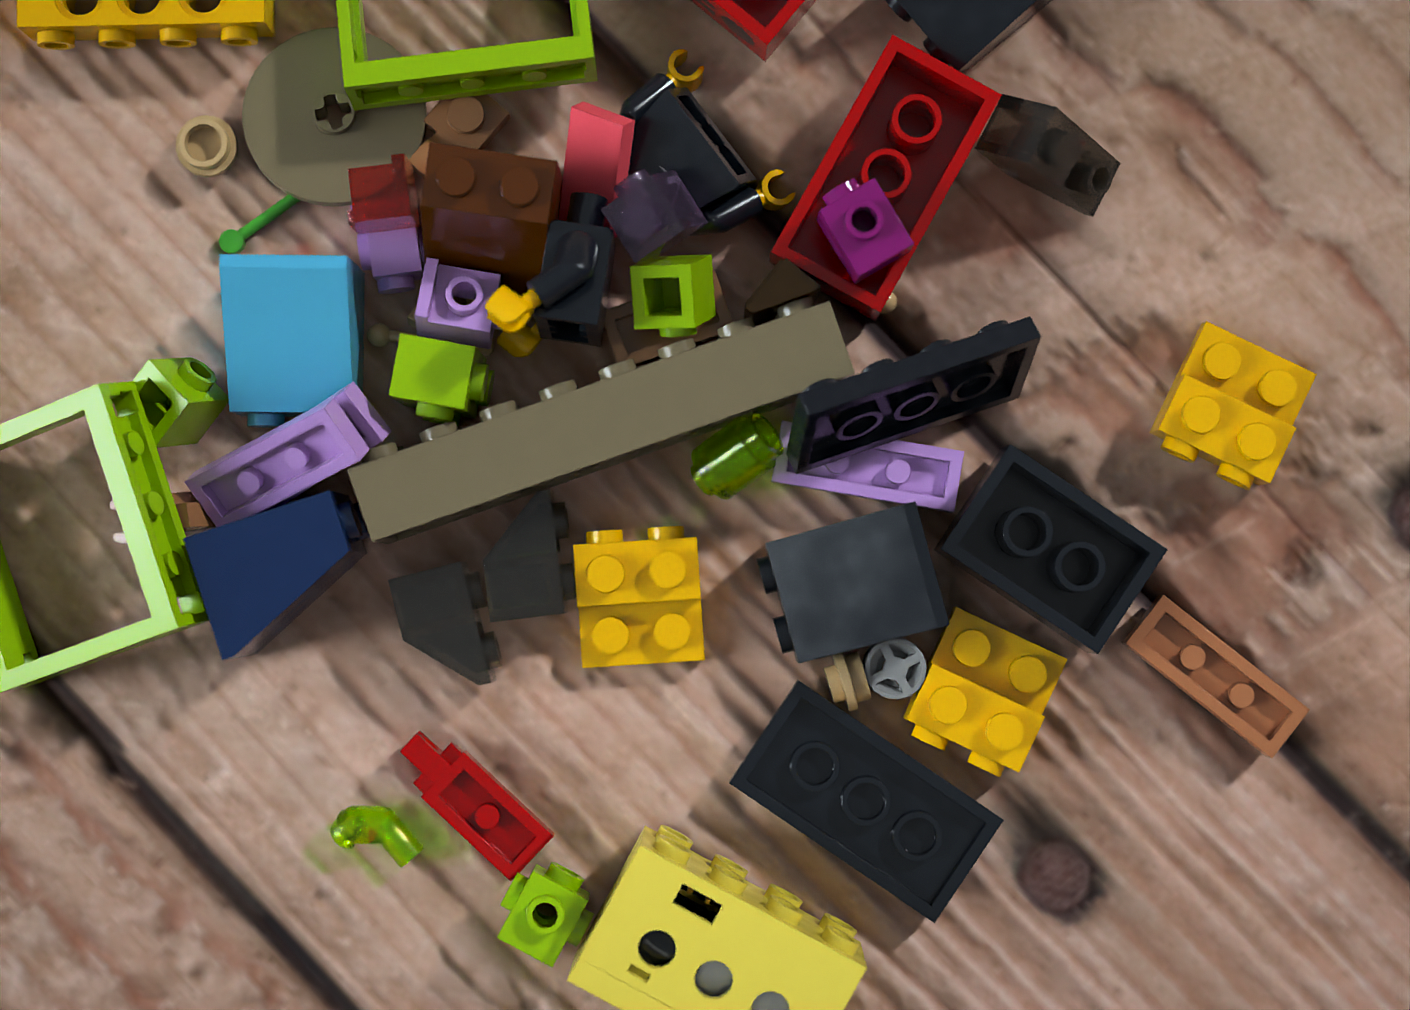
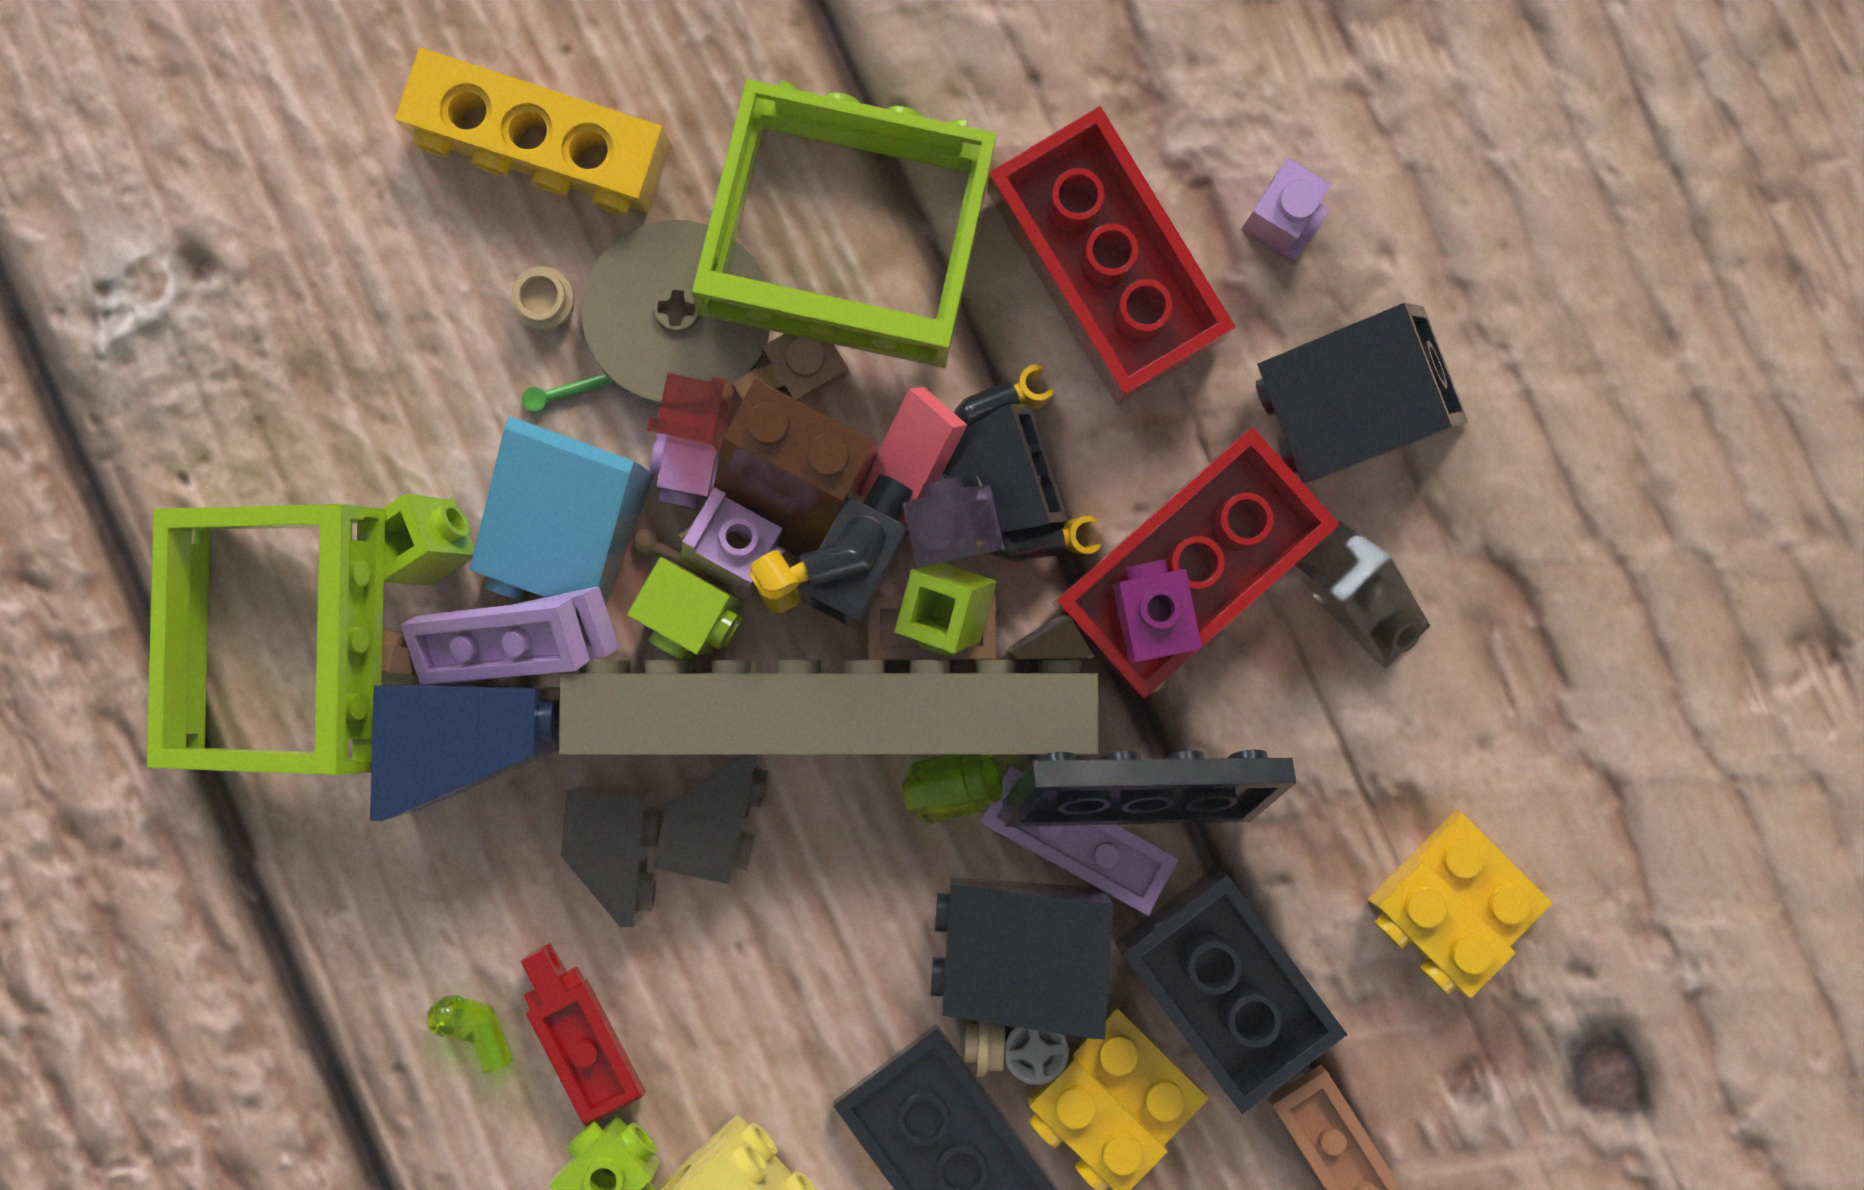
camera: 20 degrees right, 0 degrees up
yellow plate [573,526,705,668] -> none

